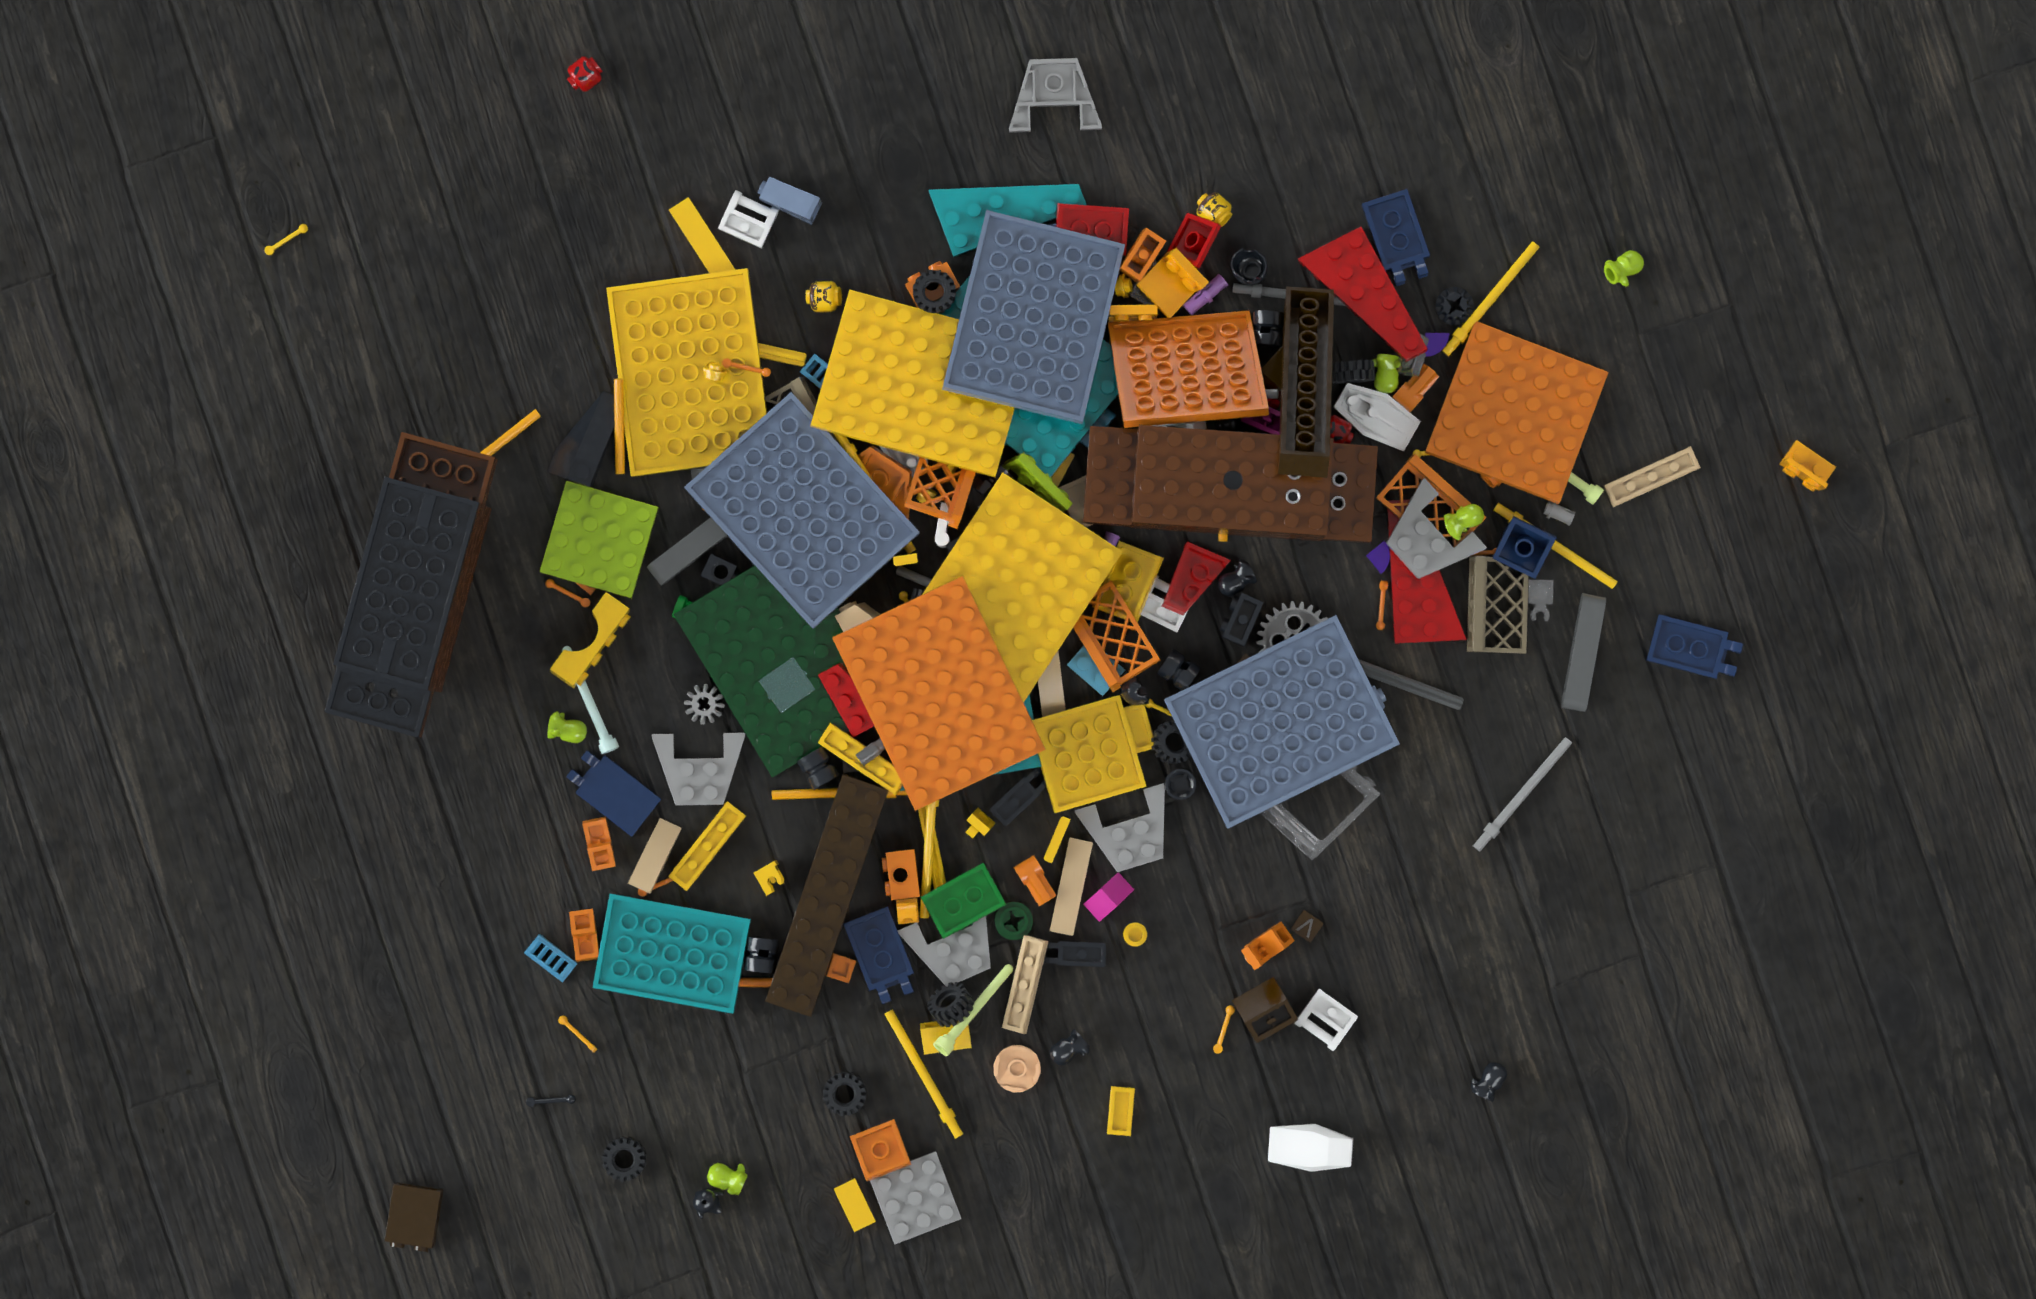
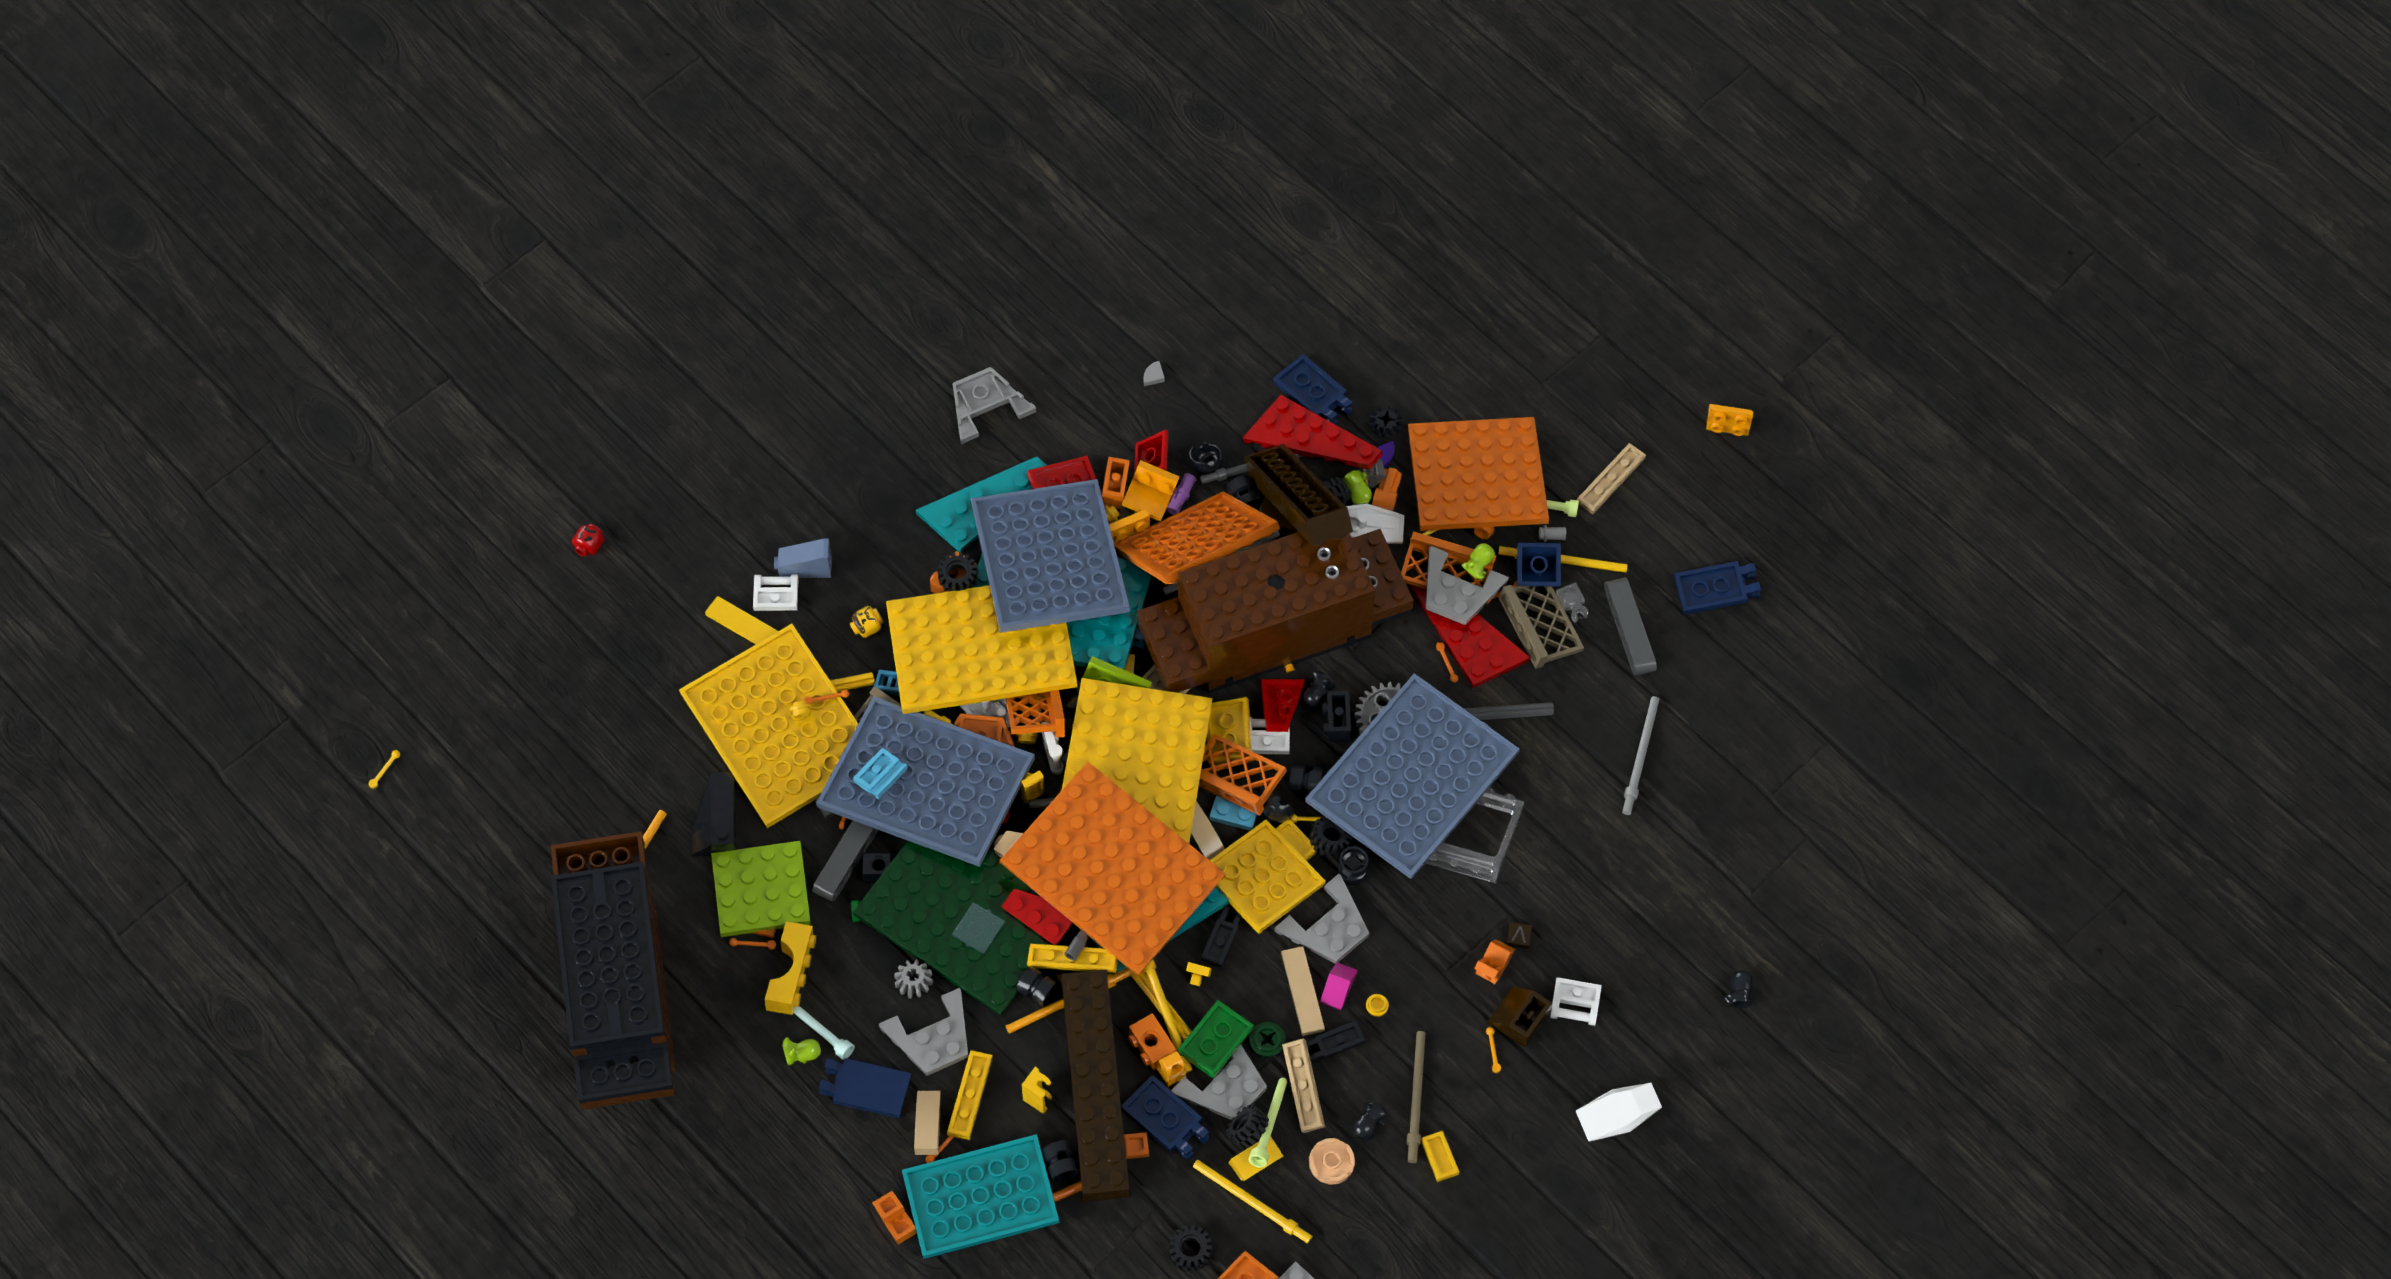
camera: 30 degrees left, 25 degrees down
dark azure slope [524,934,578,982] -> none
orange slope [582,816,616,871] -> none
light orange bar [614,378,625,474] -> none
orange piece [1014,855,1057,906] -> none
yellow tile [1044,816,1071,863] -> none
yellow head [1197,192,1232,227] -> none
dark purple tile [1366,540,1390,574] -> none
yellow bar [1442,241,1540,357] -> none
lime animal [1604,250,1644,287] -> none
none -> medium azure plate [853,747,907,799]
none -> light grey tile [1144,361,1165,386]
none -> dark tan bar [1407,1031,1426,1163]

